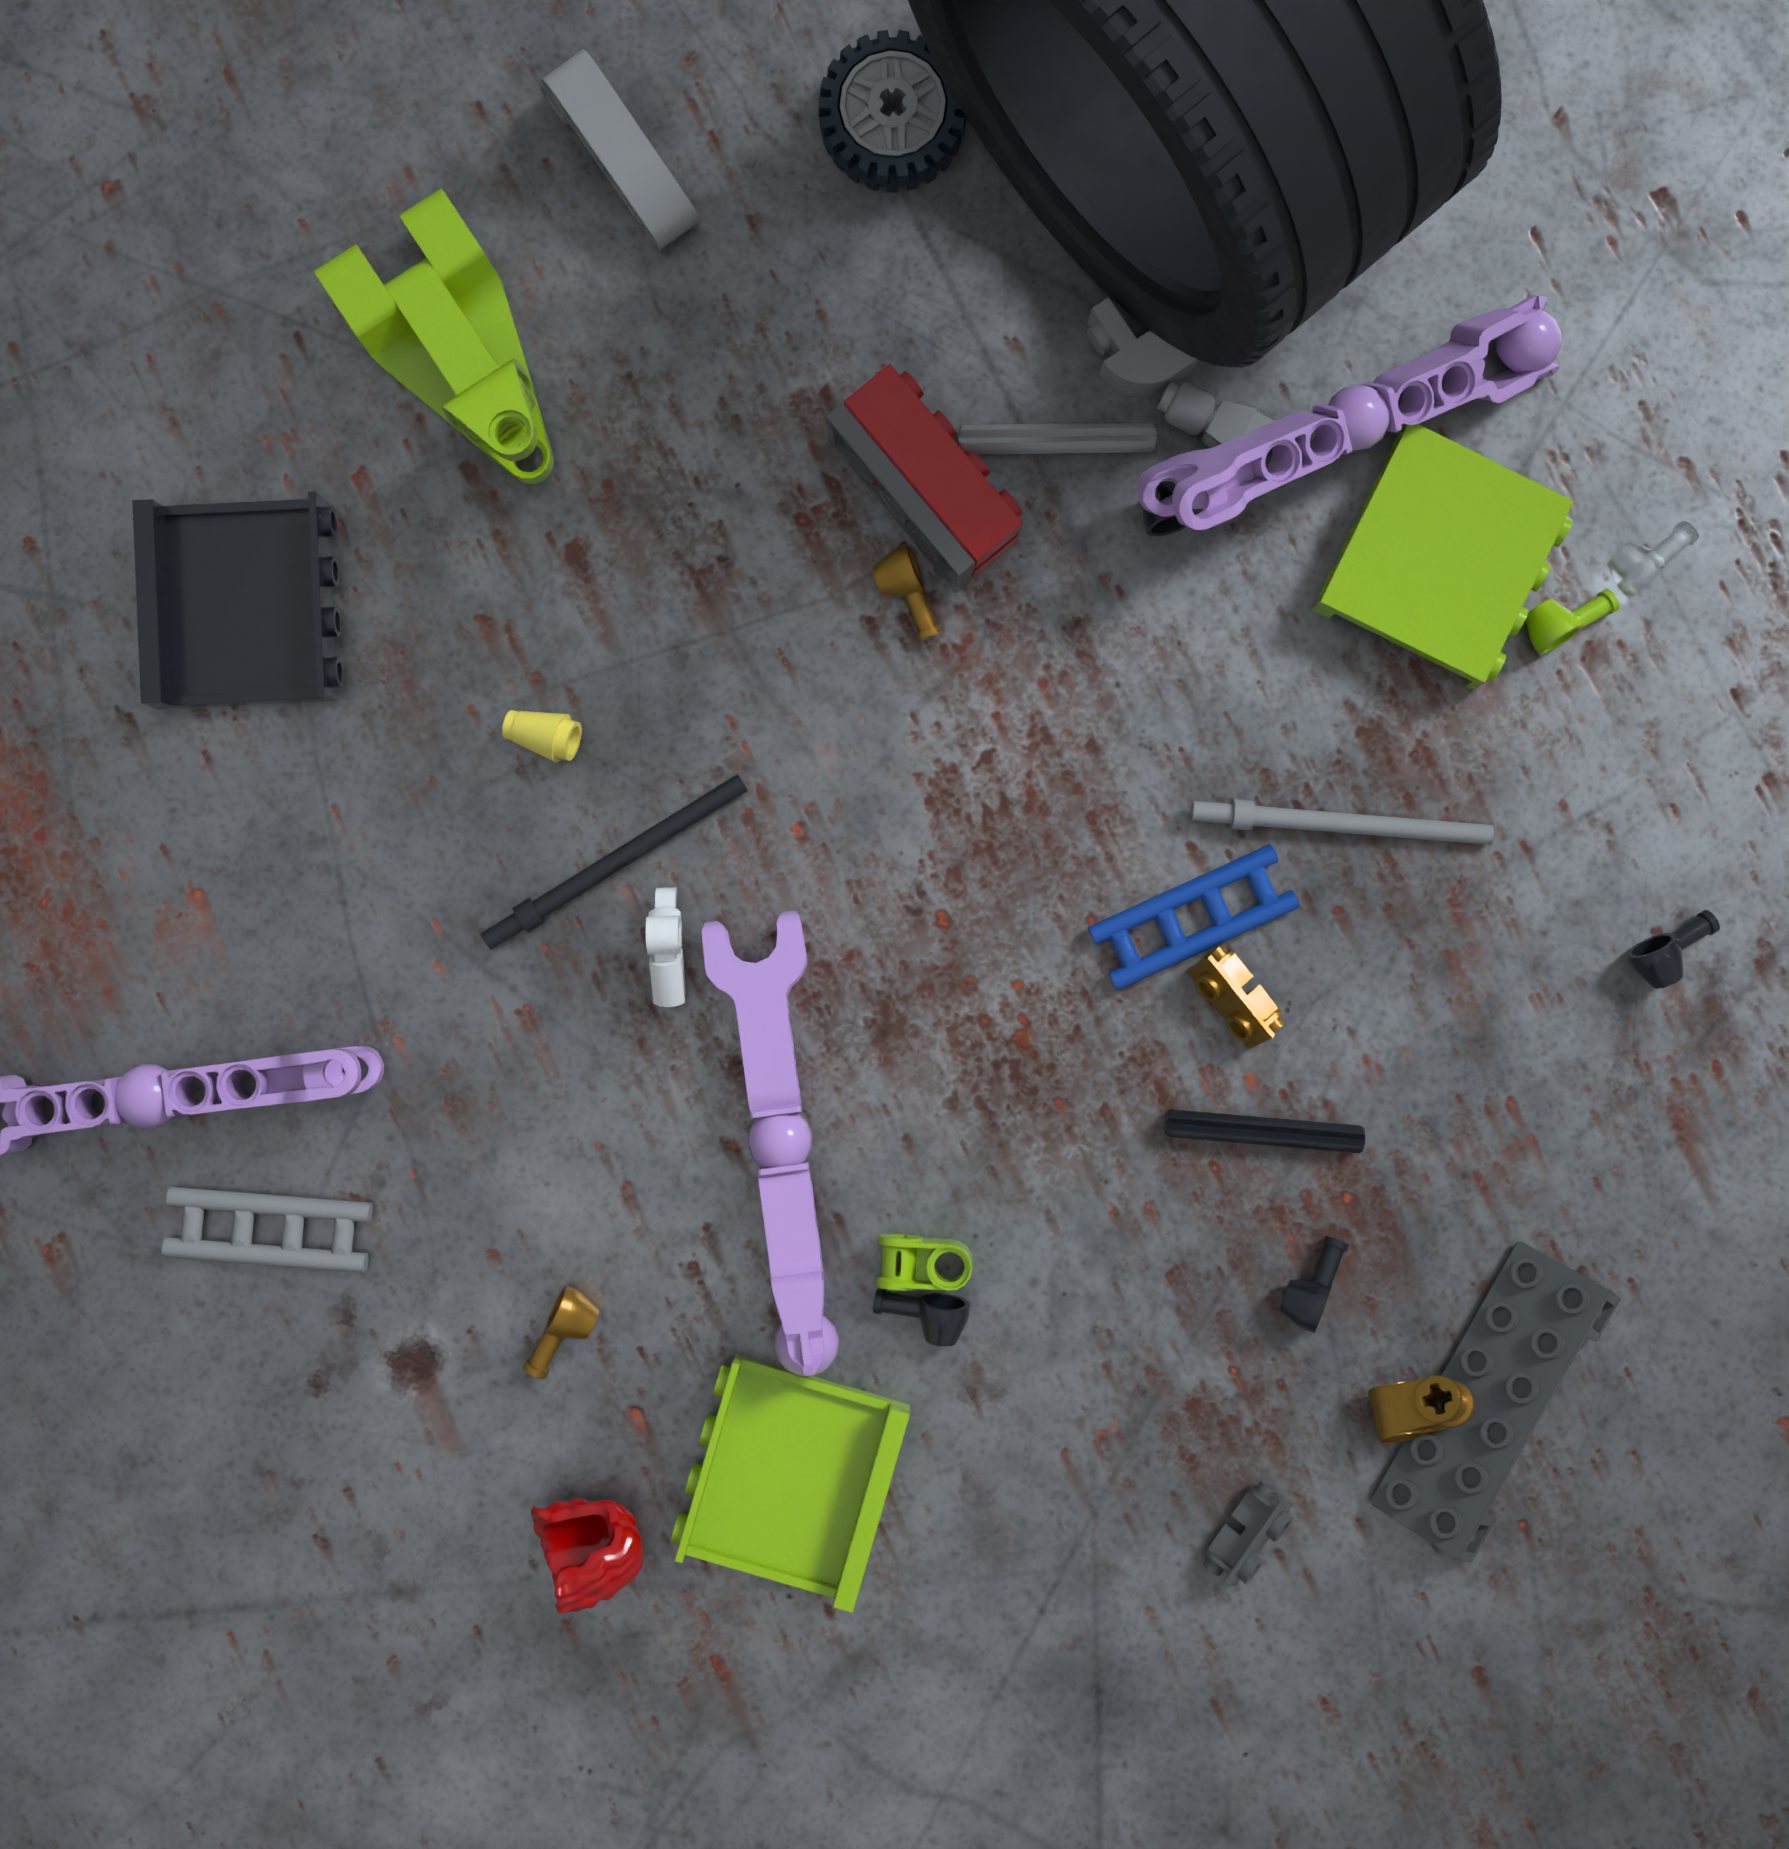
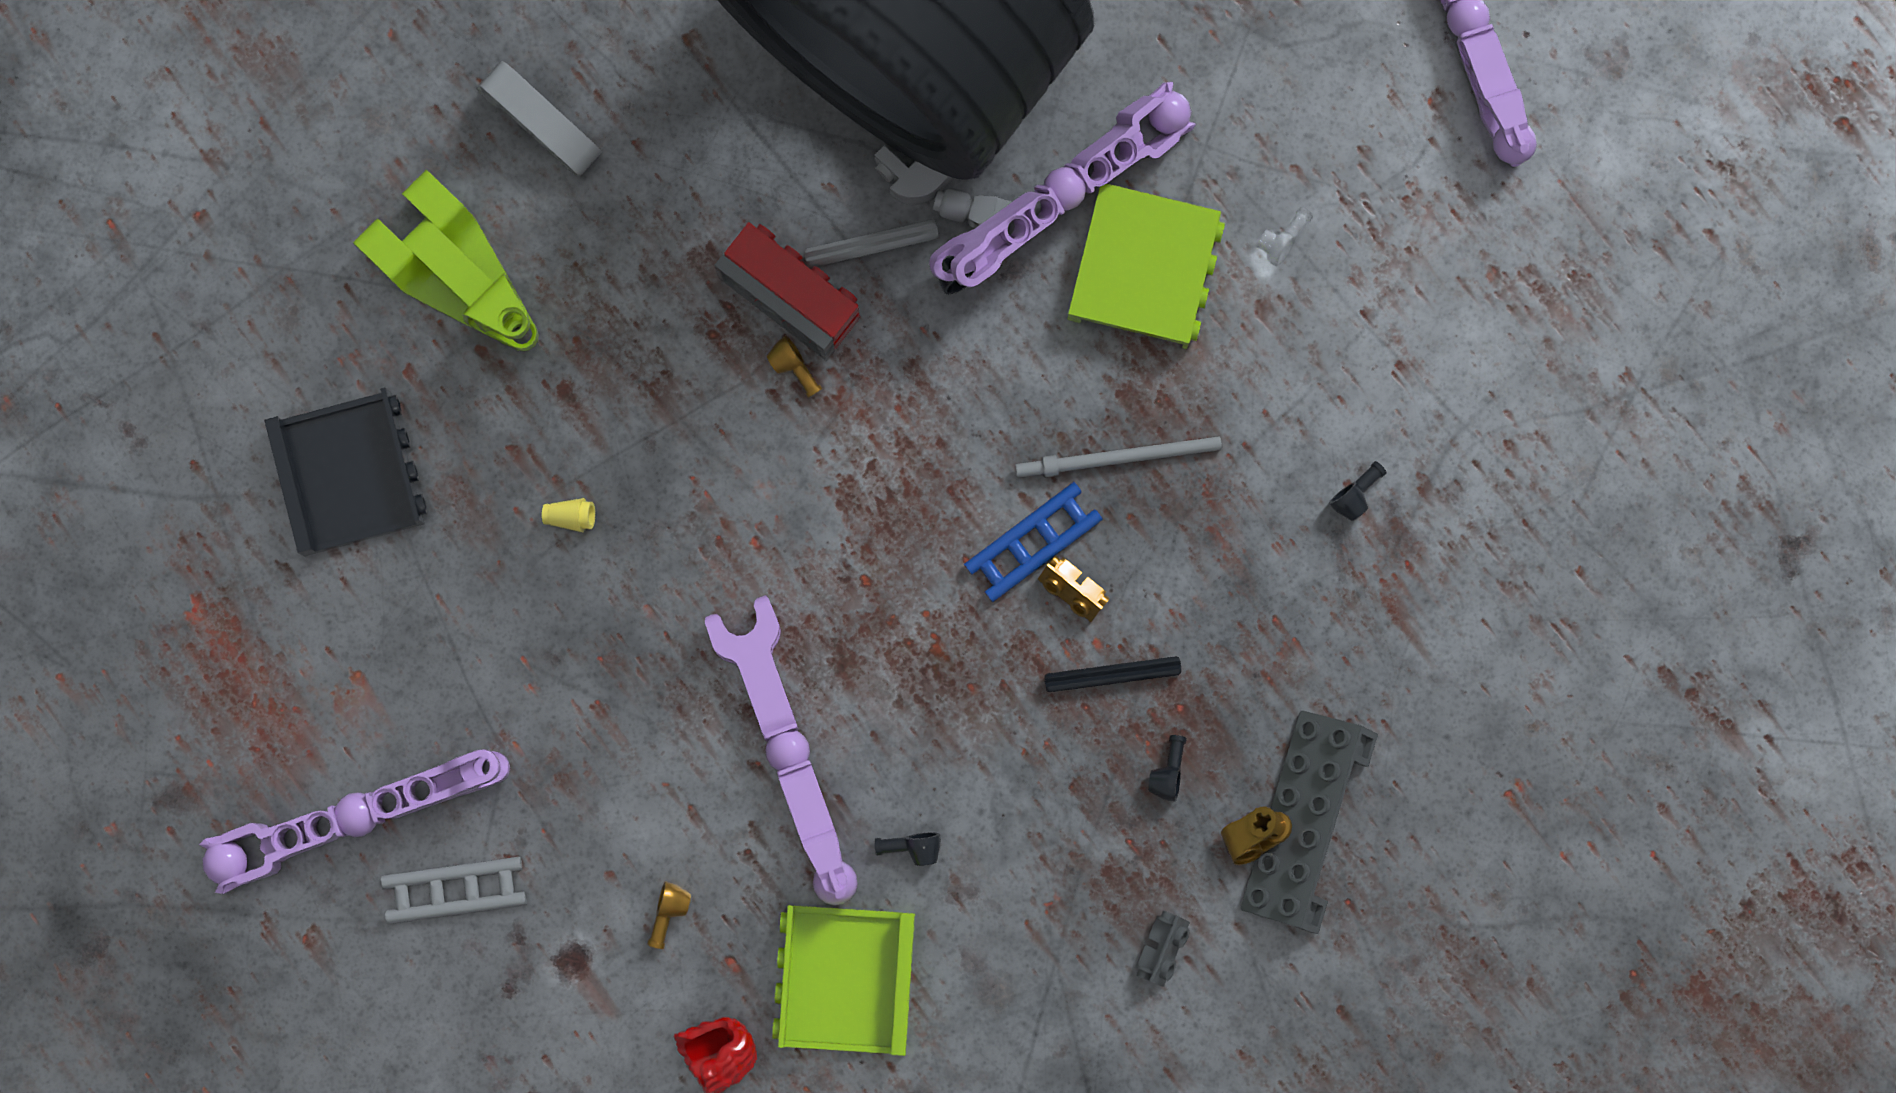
camera: 10 degrees left, 5 degrees down
black bar [481,774,748,950] -> none
white bar [646,887,686,1007] -> none
wheel [819,30,967,193] -> none
lime piece [875,1234,973,1291] -> none
lime bar [1525,589,1620,656] -> none

